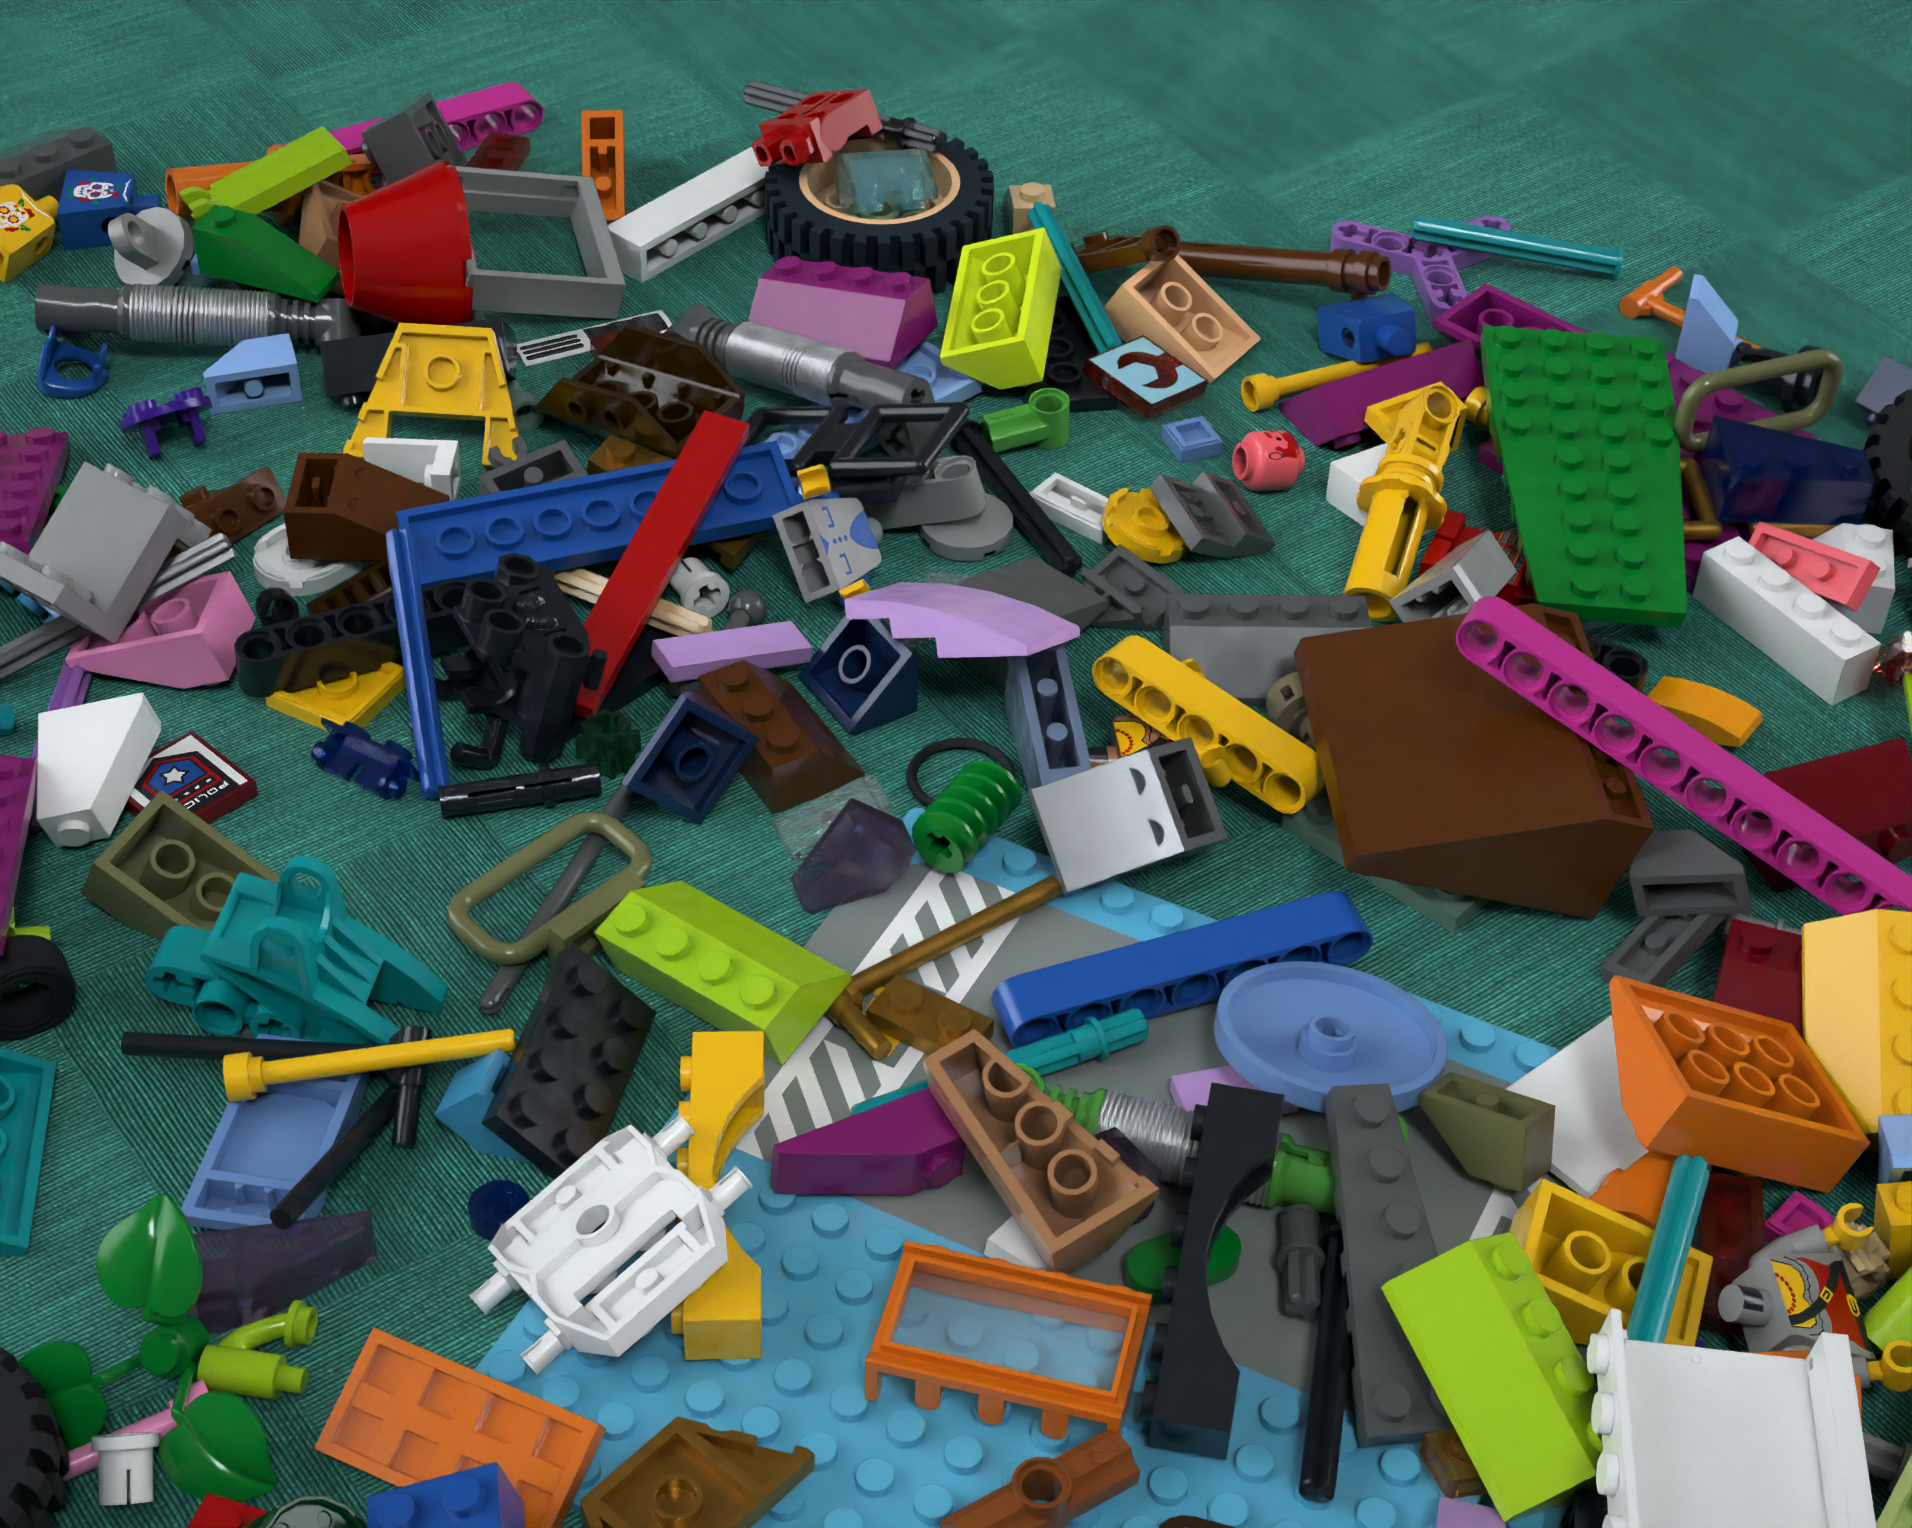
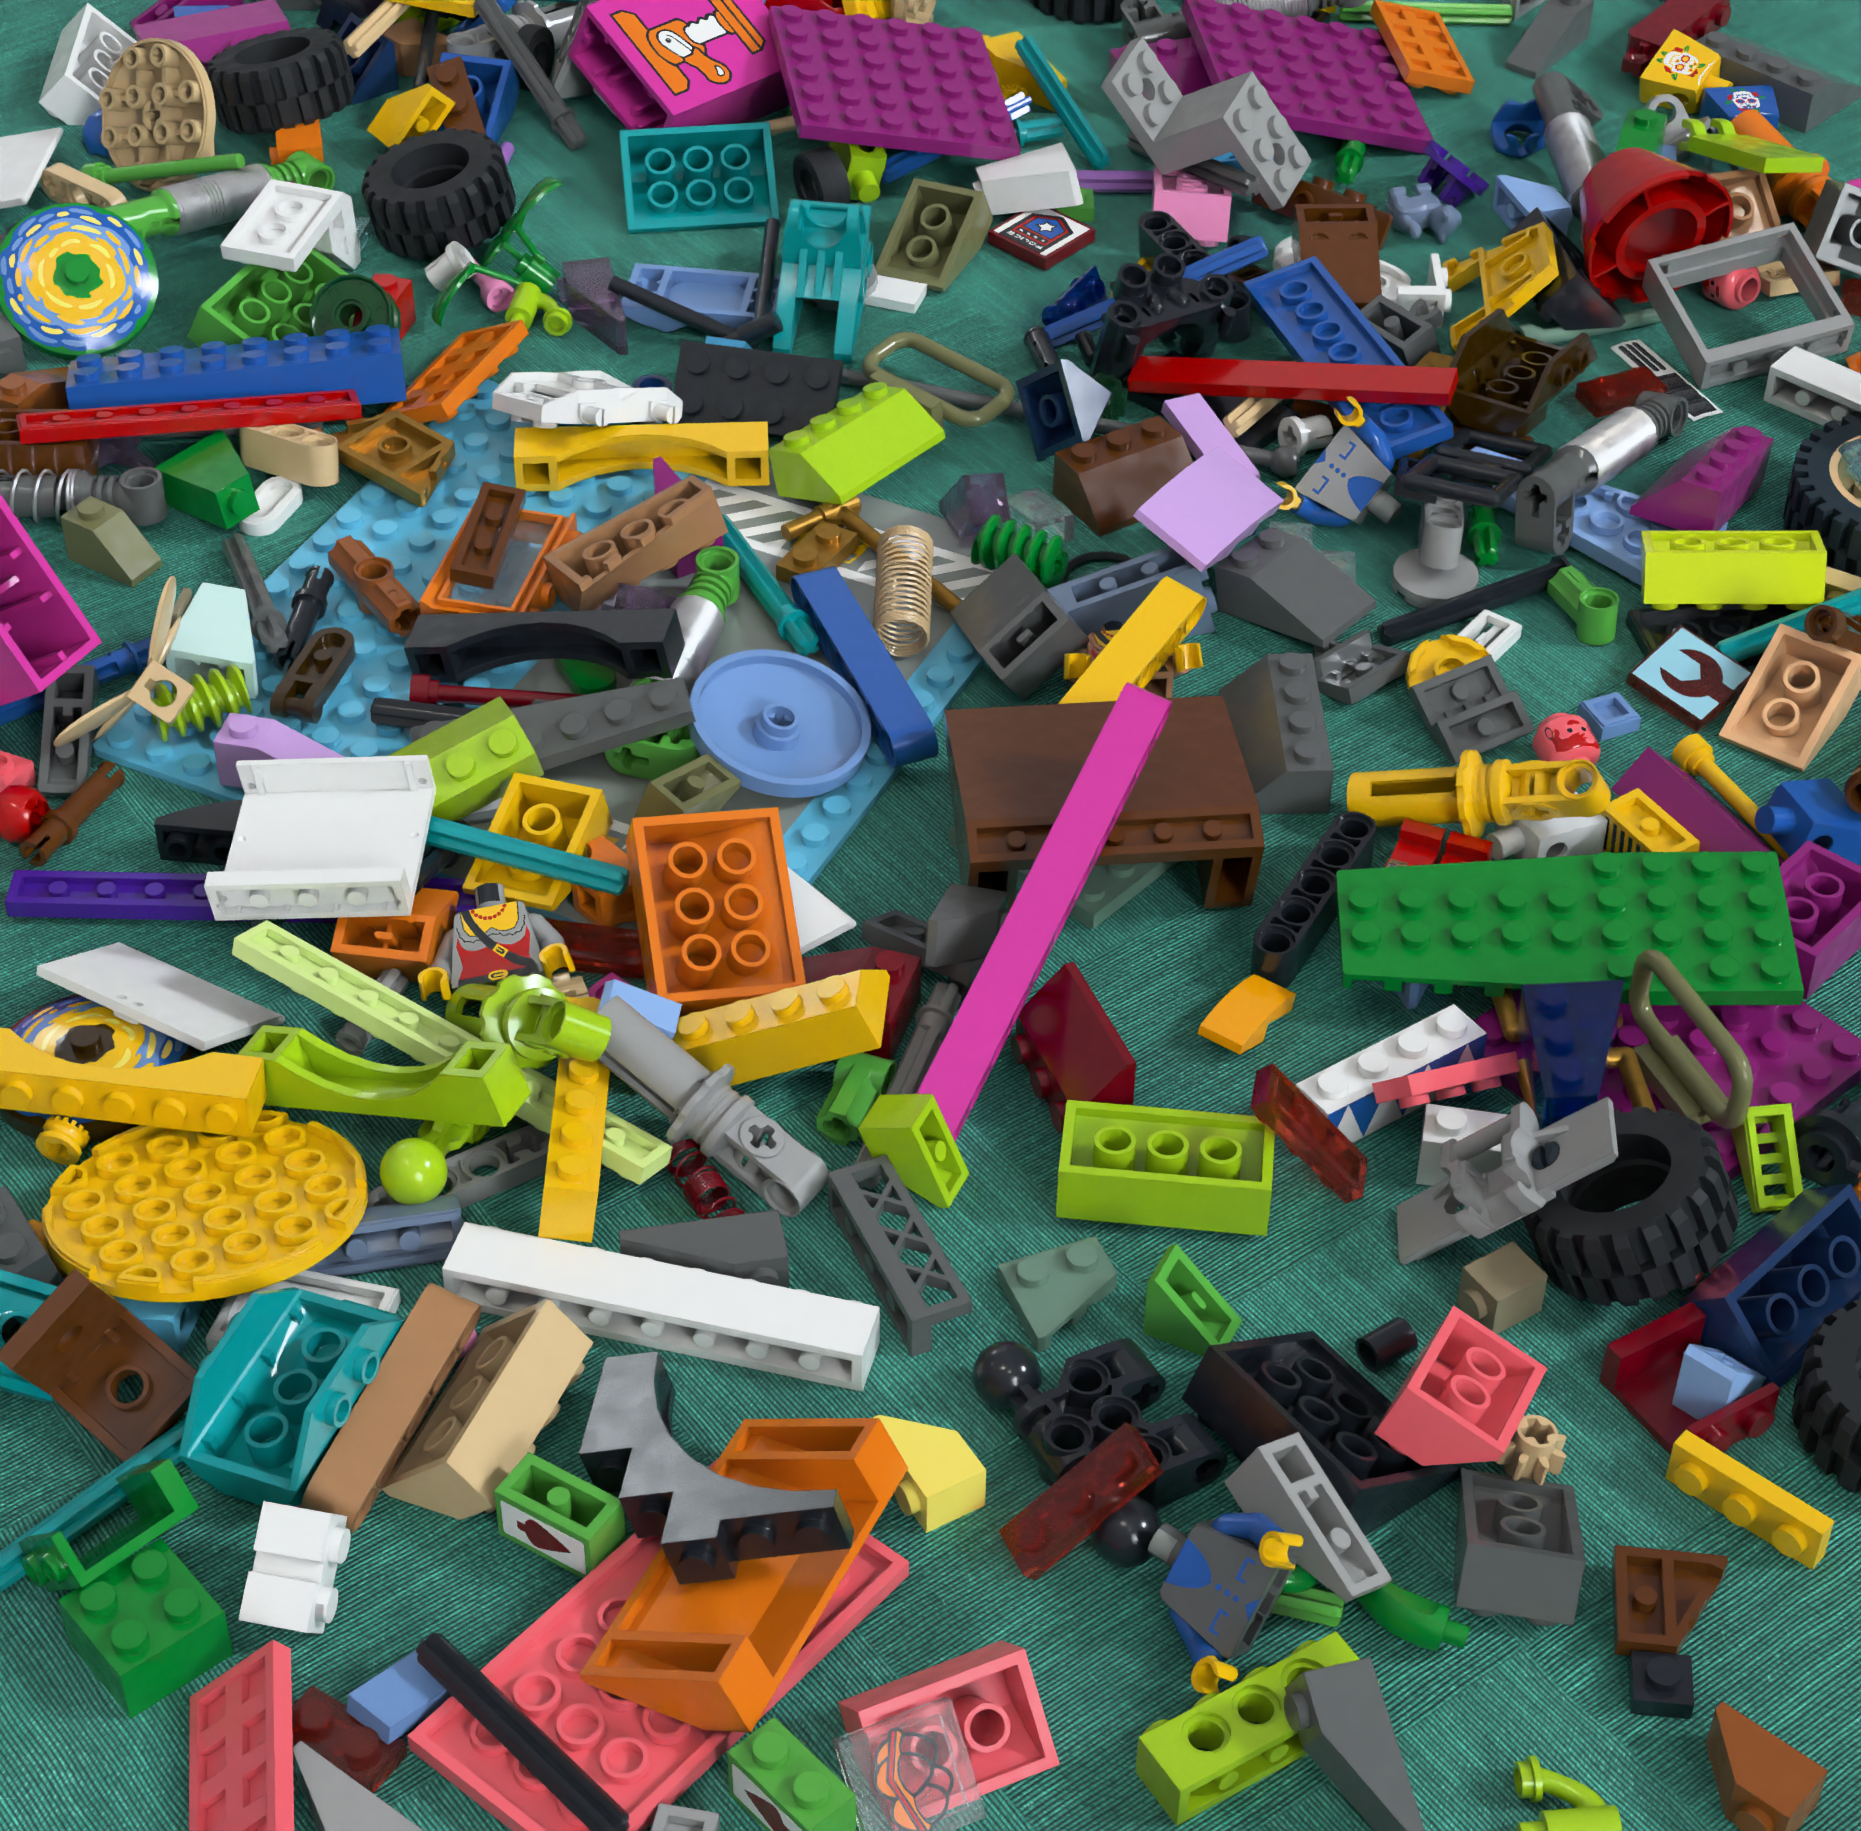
camera: 90 degrees right, 0 degrees up
yellow piece [223,1028,516,1103] -> none
light grey slope [1389,530,1517,623] -> none
none -> dark red piece [409,674,587,708]
none -> reddish brown plate [450,482,526,590]
none -> tan piece [873,525,934,657]
none -> sand blue animal [1385,182,1462,244]
none -> lime slope [1731,1103,1803,1213]

